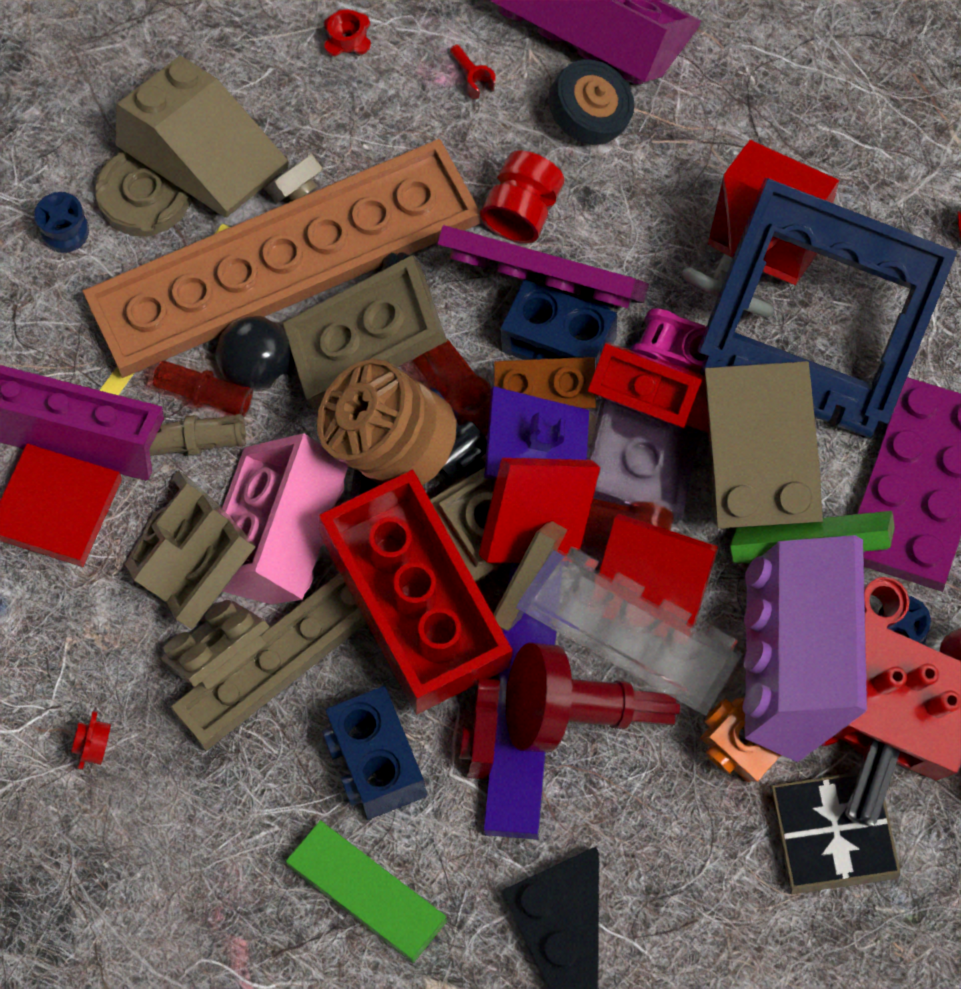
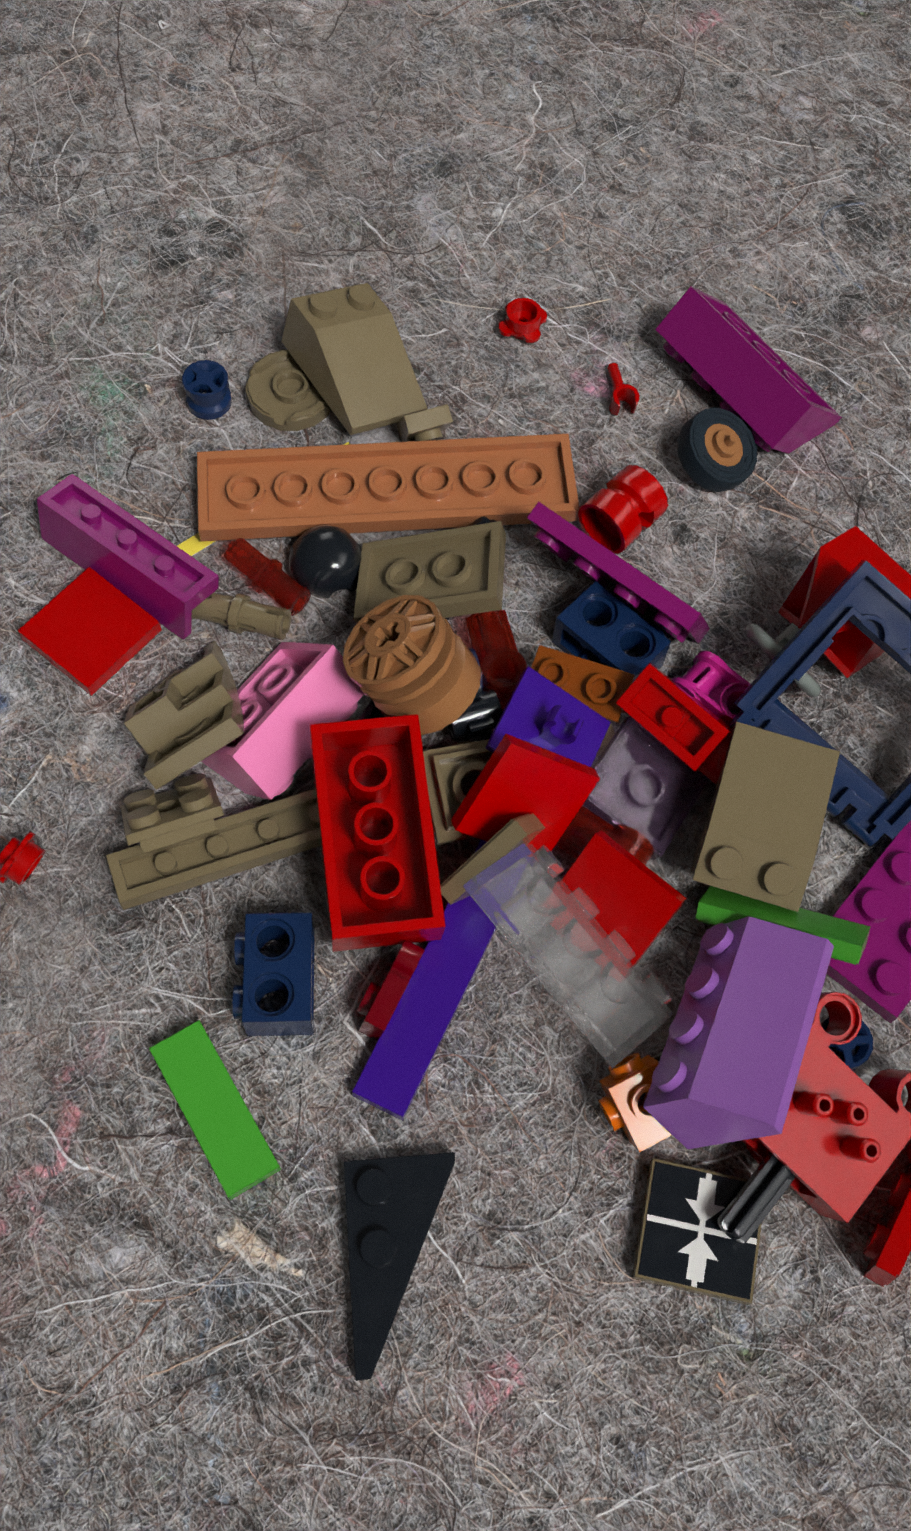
camera: 10 degrees right, 0 degrees up
dark red piece [505,642,680,753] -> none

